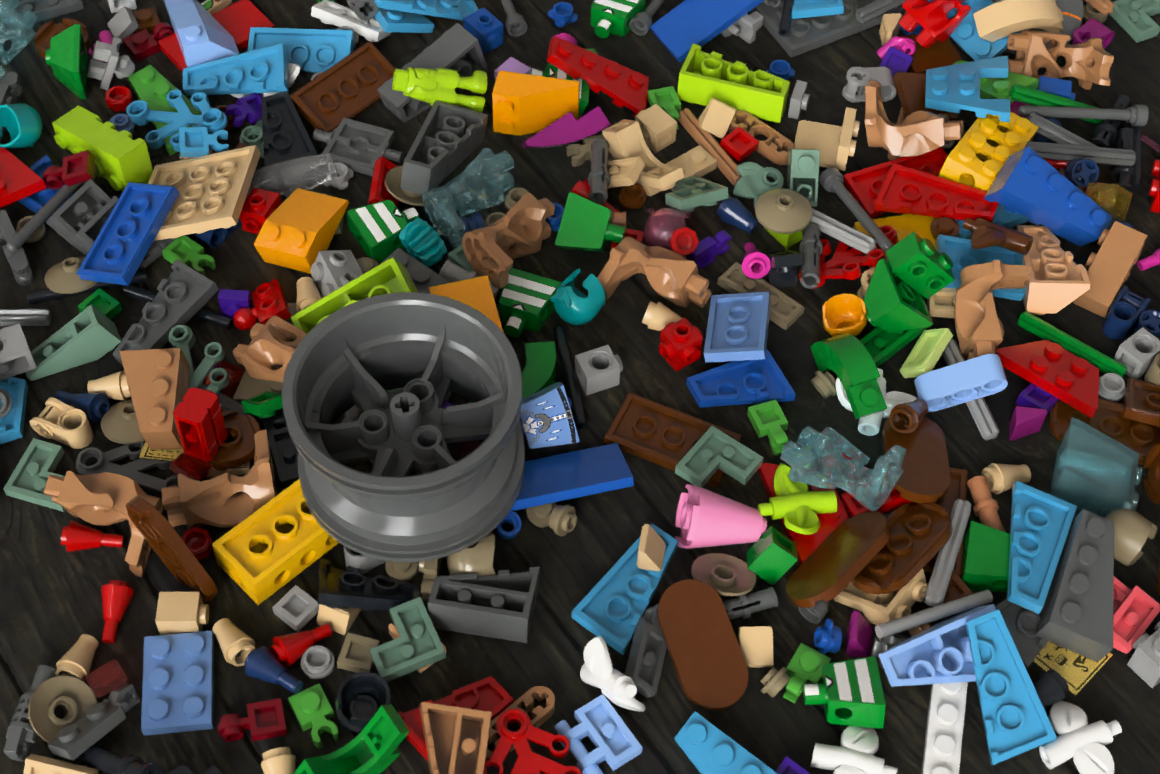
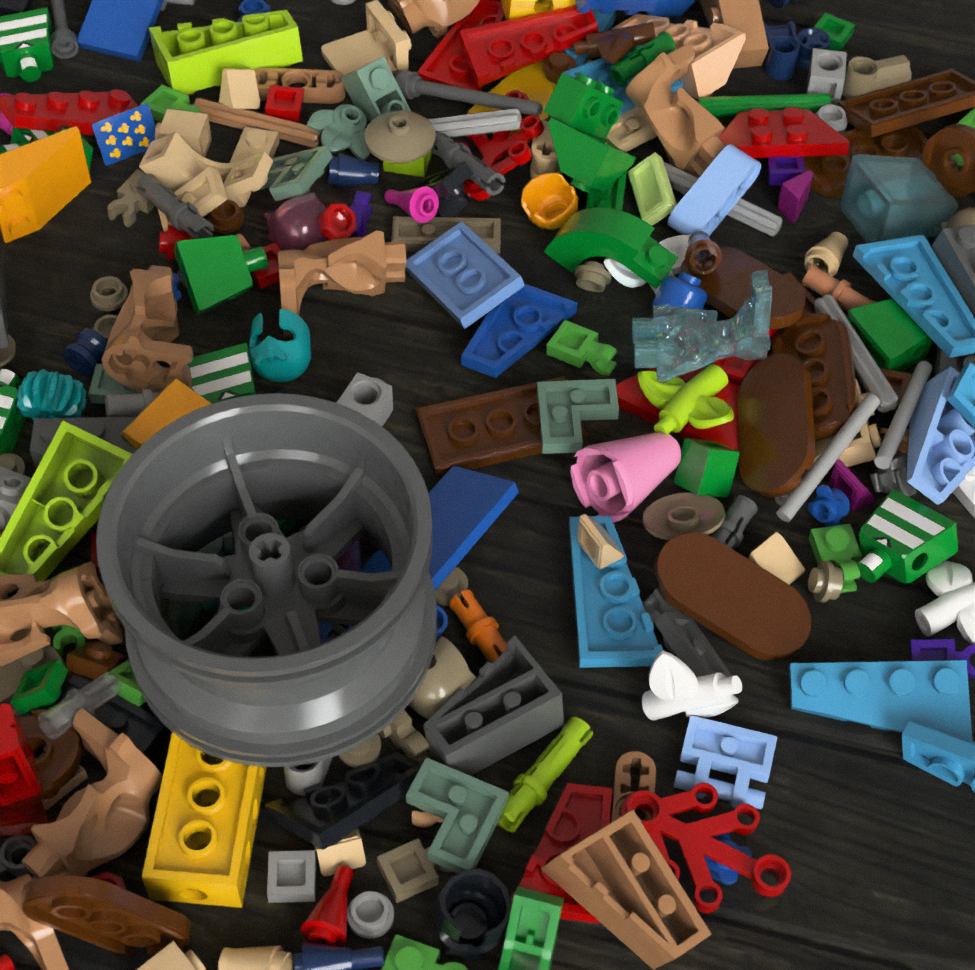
camera: 40 degrees left, 0 degrees up
clear light blue hips [422,148,514,248] -> none
magenta slope [521,106,611,149] -> none
dark tan plate [549,505,577,536] -> none
tan cone [642,301,683,331] -> none
red brick [659,318,703,372] -> none
light grey plate [788,80,810,120] -> none
none -> clear axle [38,672,121,740]
none -> blue sticker [91,104,156,166]
none -> orange pin [449,589,507,663]
none -> lime pin [497,717,593,832]
none -> green pin [609,31,675,86]
none -> blue head [652,271,708,326]
none -> light grey bar [776,393,881,522]

